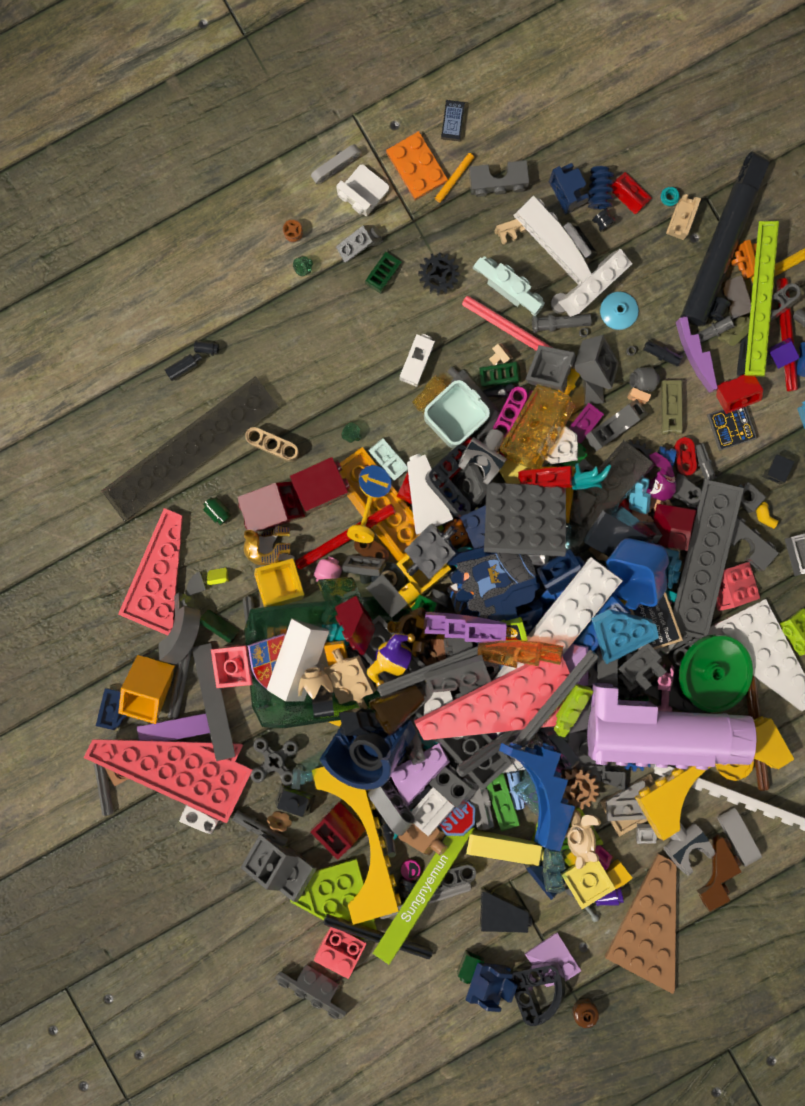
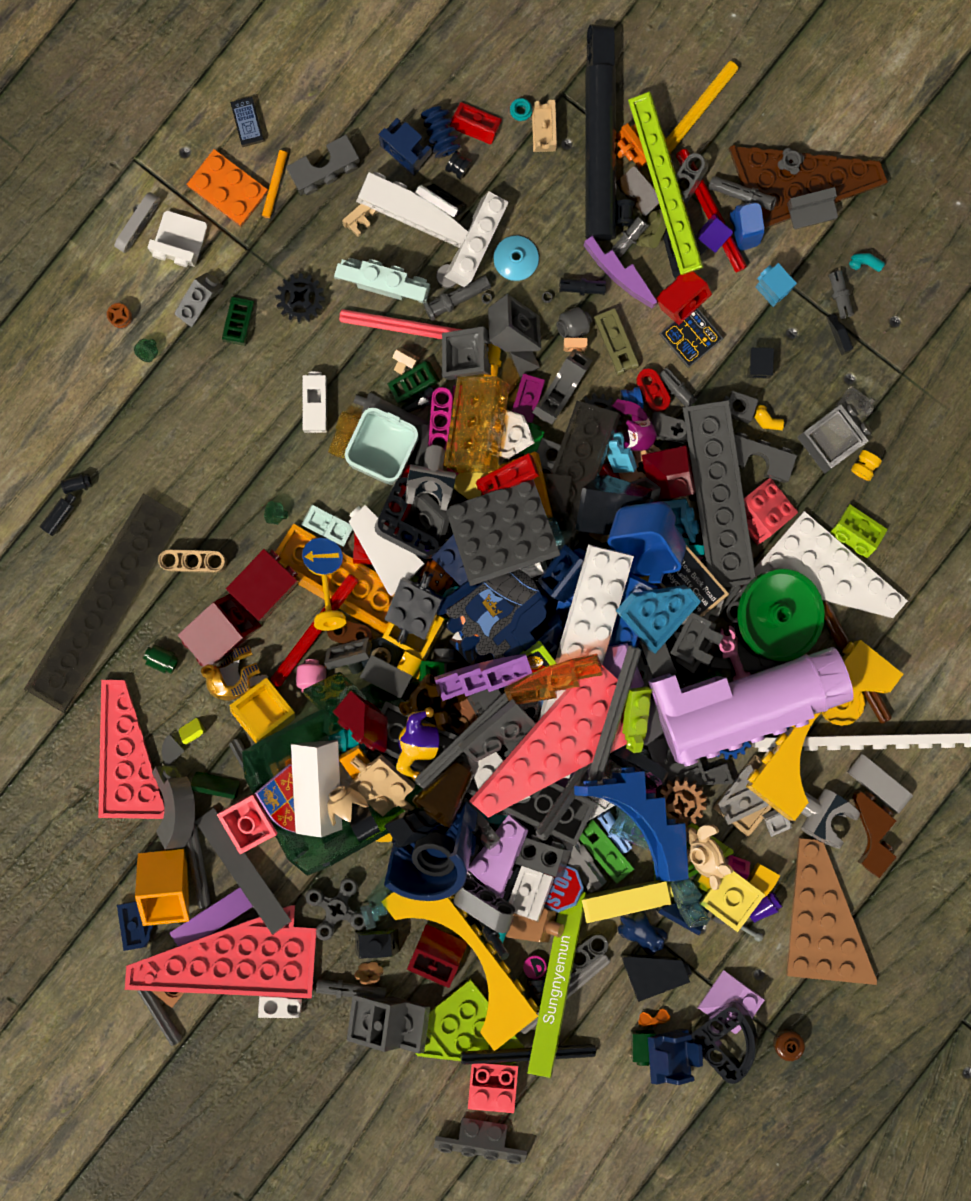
camera: 25 degrees left, 0 degrees up
teal piece [572,463,611,490] -> none
none -> dark blue animal [618,911,668,955]
none -> orange piece [638,1009,670,1027]

